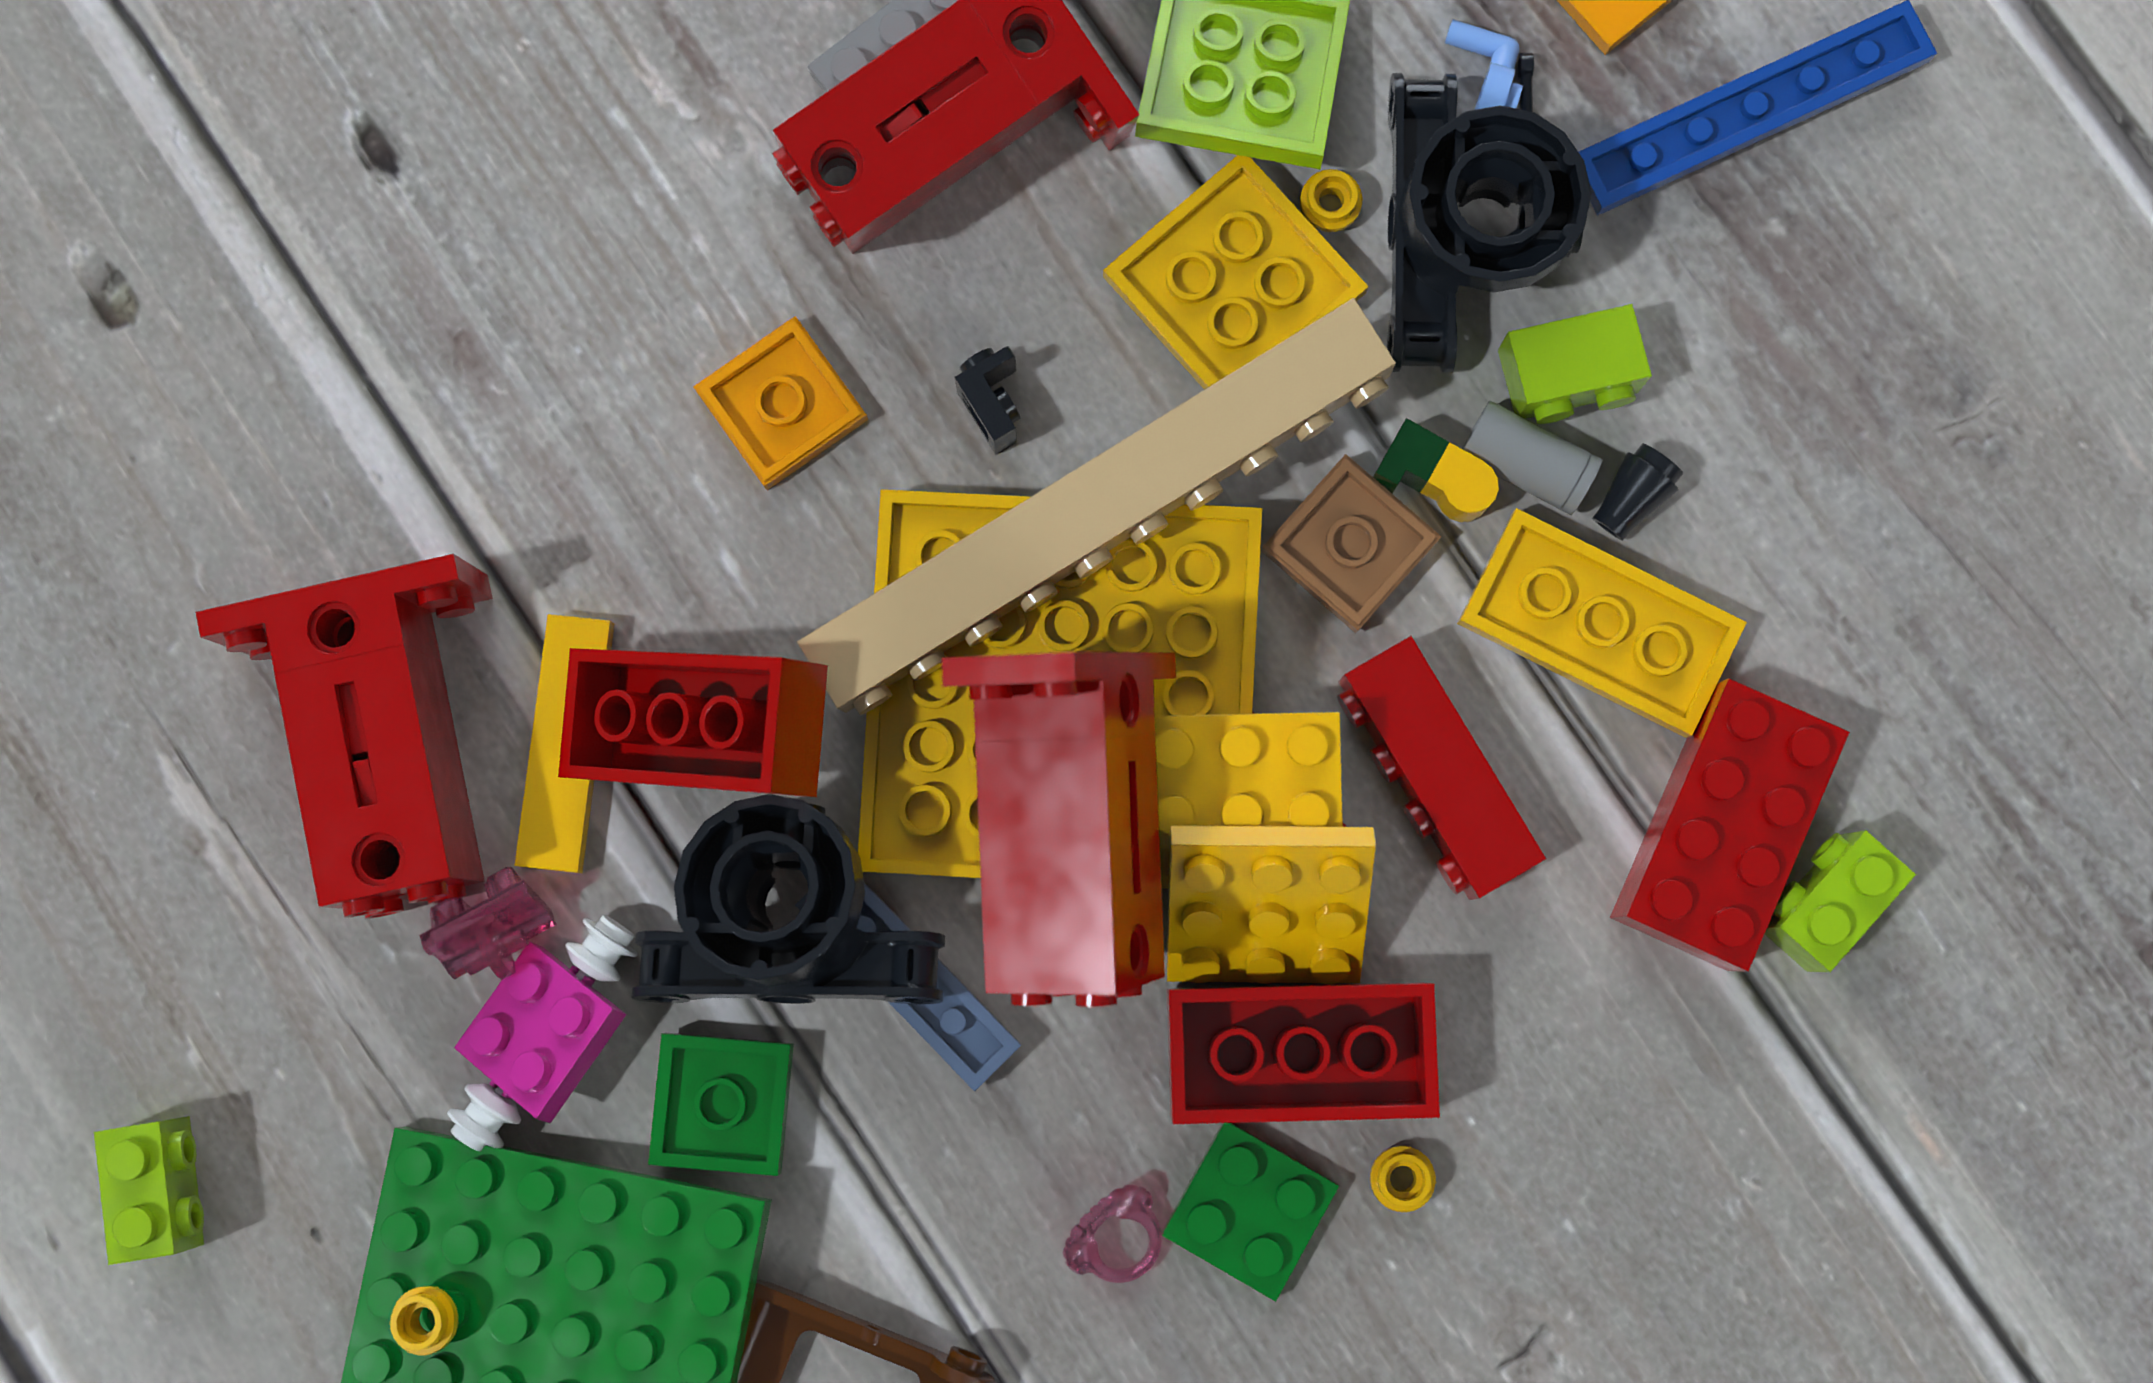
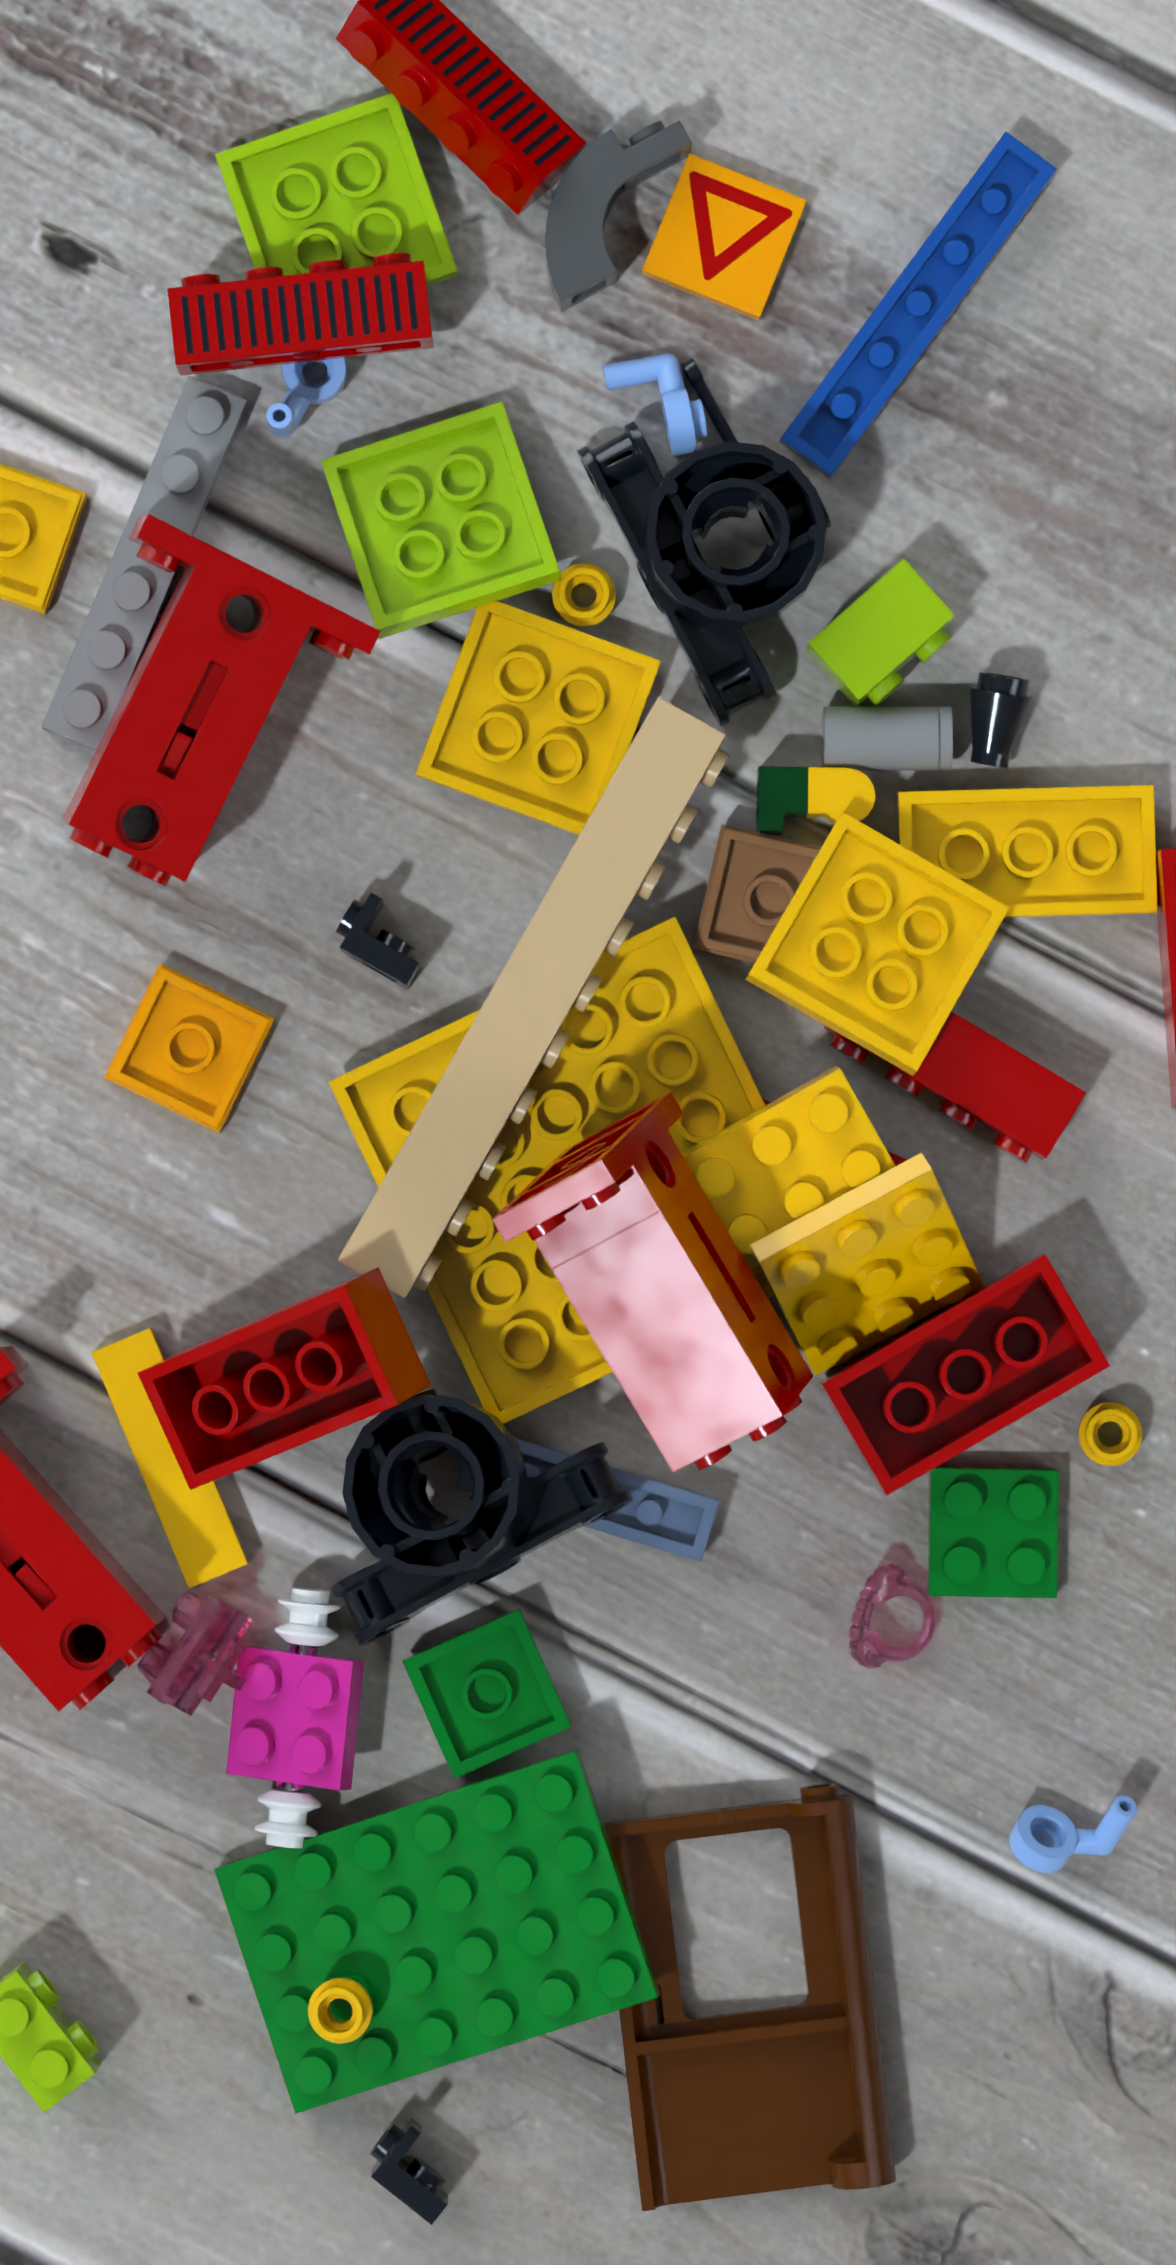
camera: 35 degrees left, 5 degrees up
none -> yellow plate [745,812,1009,1076]

